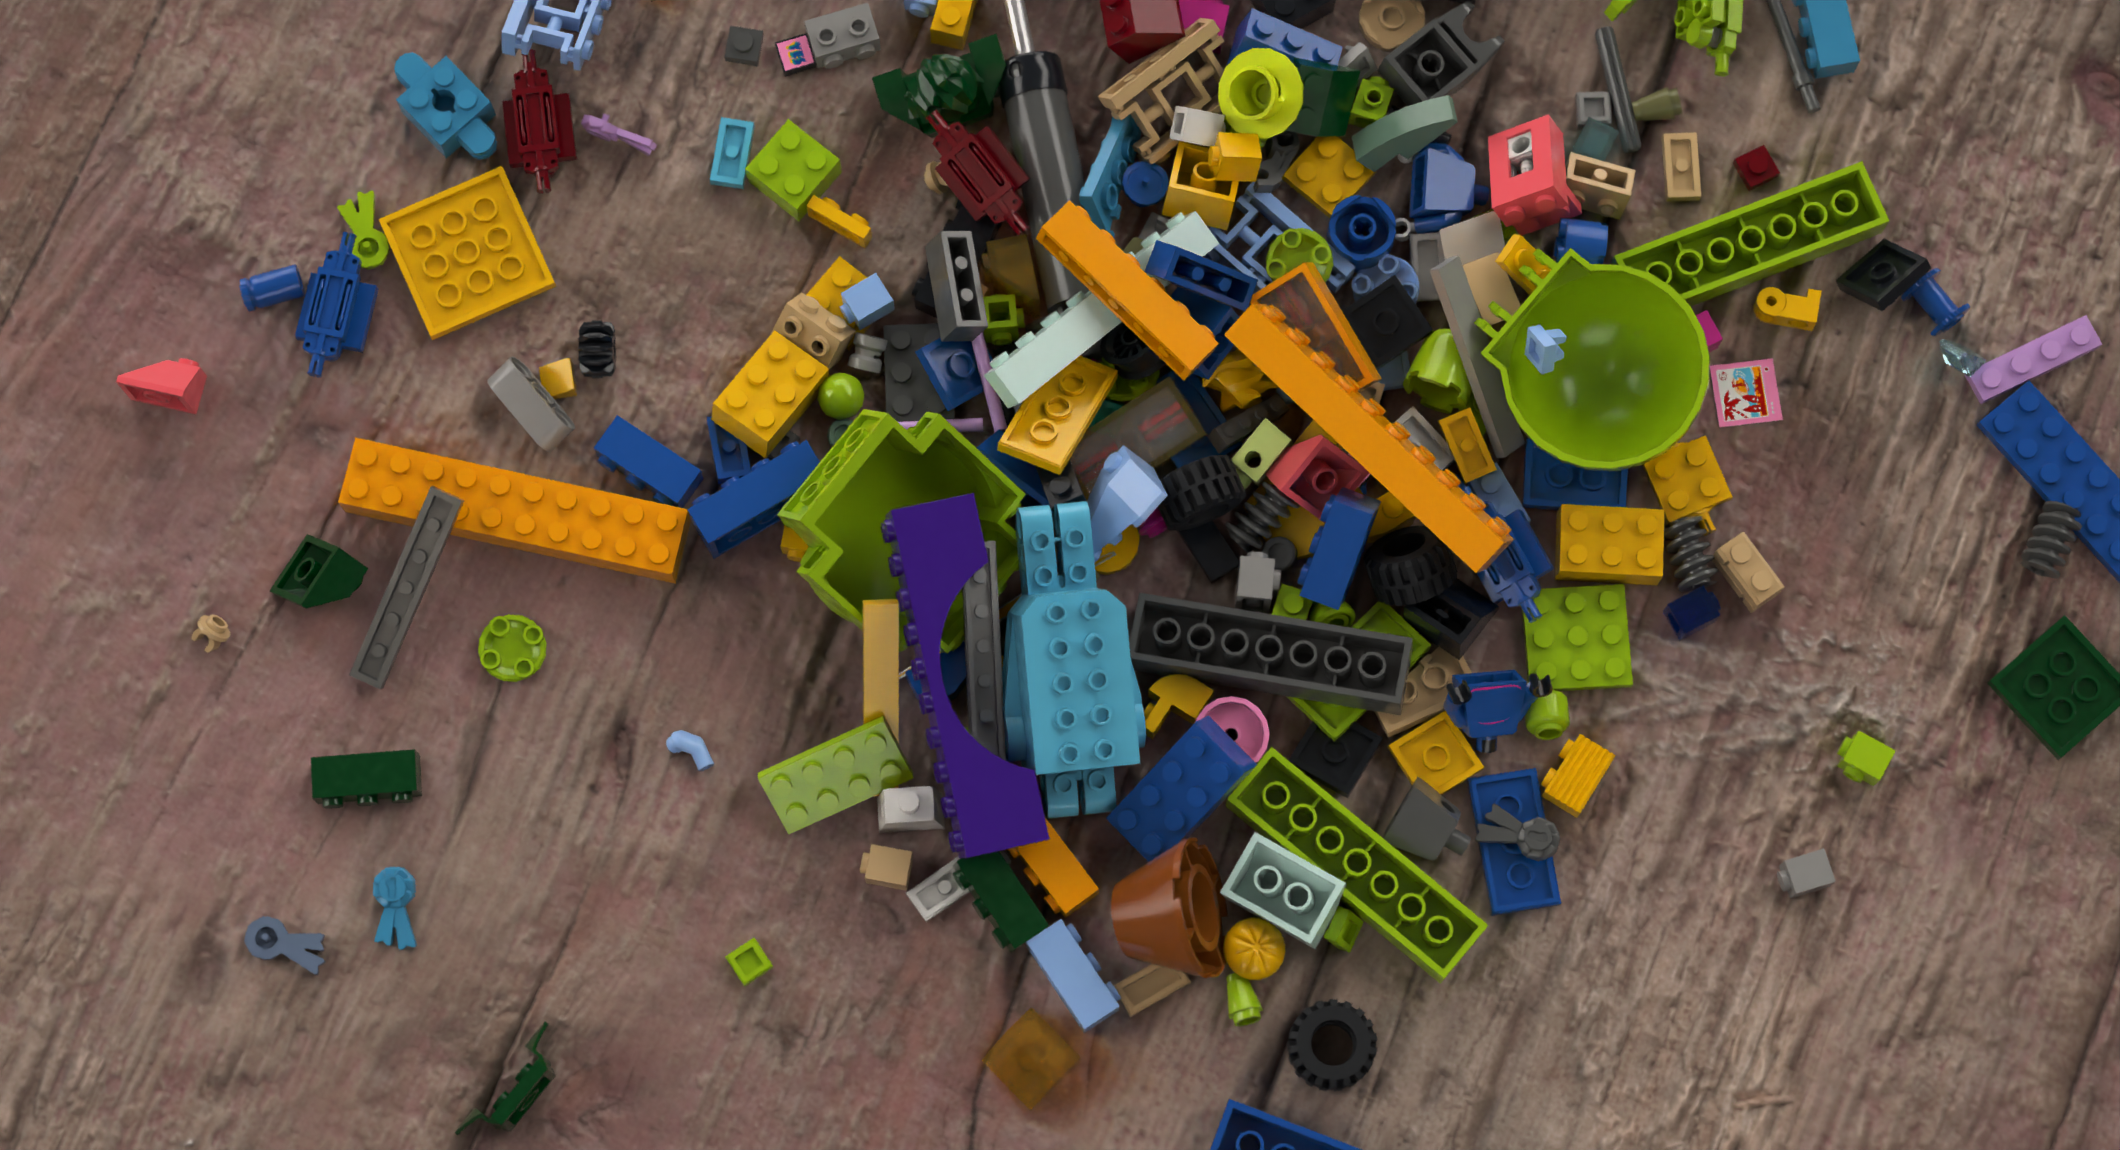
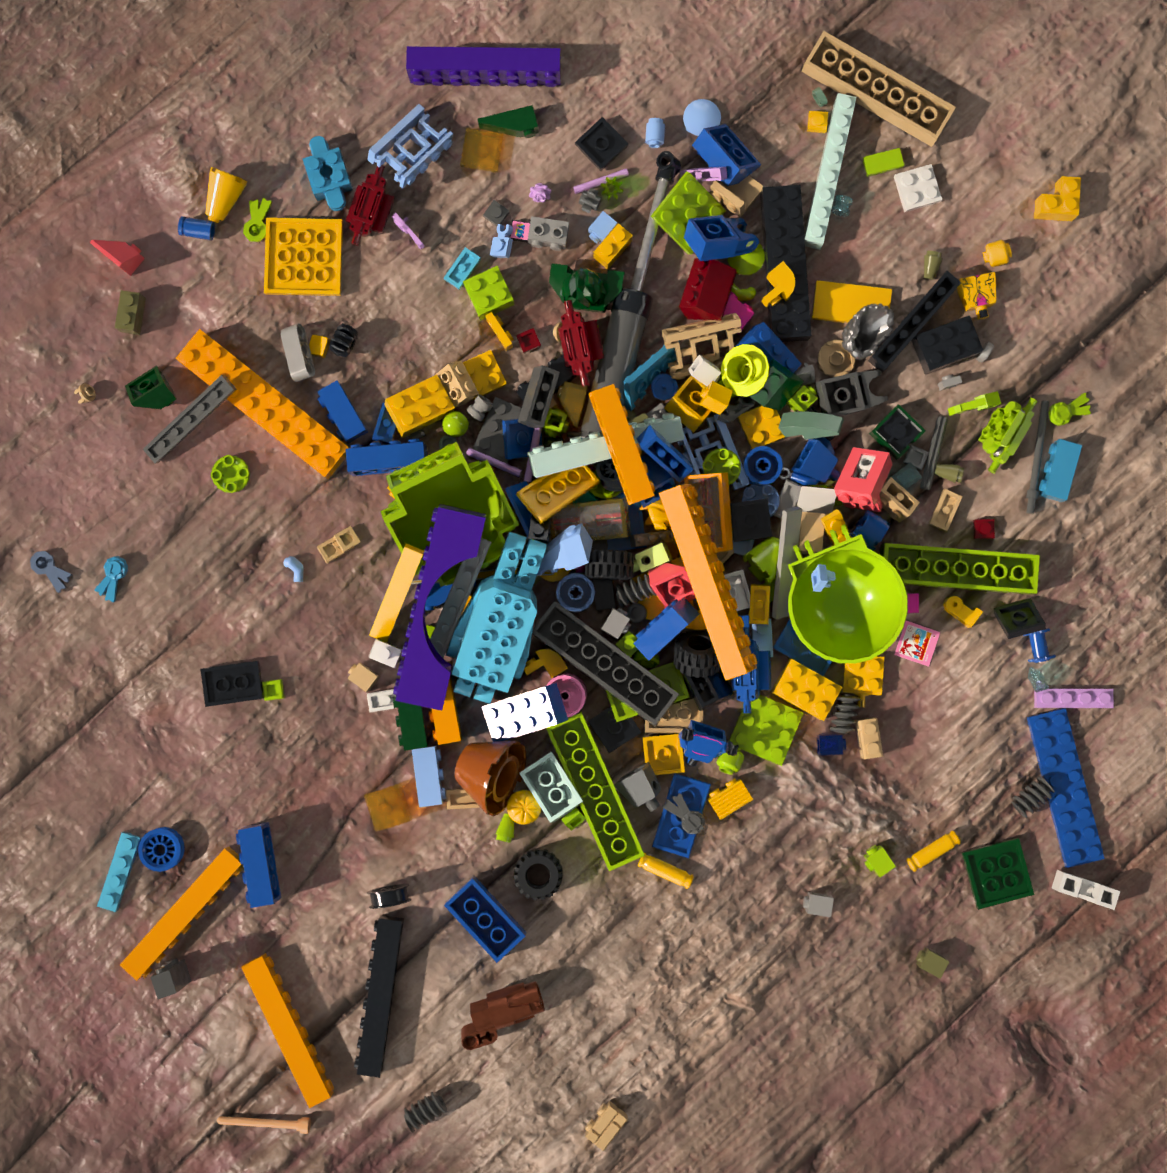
camera: 30 degrees right, 10 degrees up
blue piece [295,232,379,378] -> none
dark green brick [311,749,422,809] -> none
dark green piece [454,1021,556,1135] -> none
lime plate [758,716,914,834] -> none
light blue brick [839,273,895,330] -> none
none -> olive brick [115,290,146,335]
none -> black plate [200,661,264,707]
none -> yellow cone [205,167,248,223]
none -> tan slope [317,526,360,564]
none -> light blue plate [490,224,513,258]
none -> dark red plate [516,328,541,354]
none -> medium blue brick [556,573,595,613]
none -> yellow axle [638,853,694,889]
none -> black piece [869,404,926,460]
none -> yellow axle [906,830,961,872]
none -> olive brick [916,947,950,979]

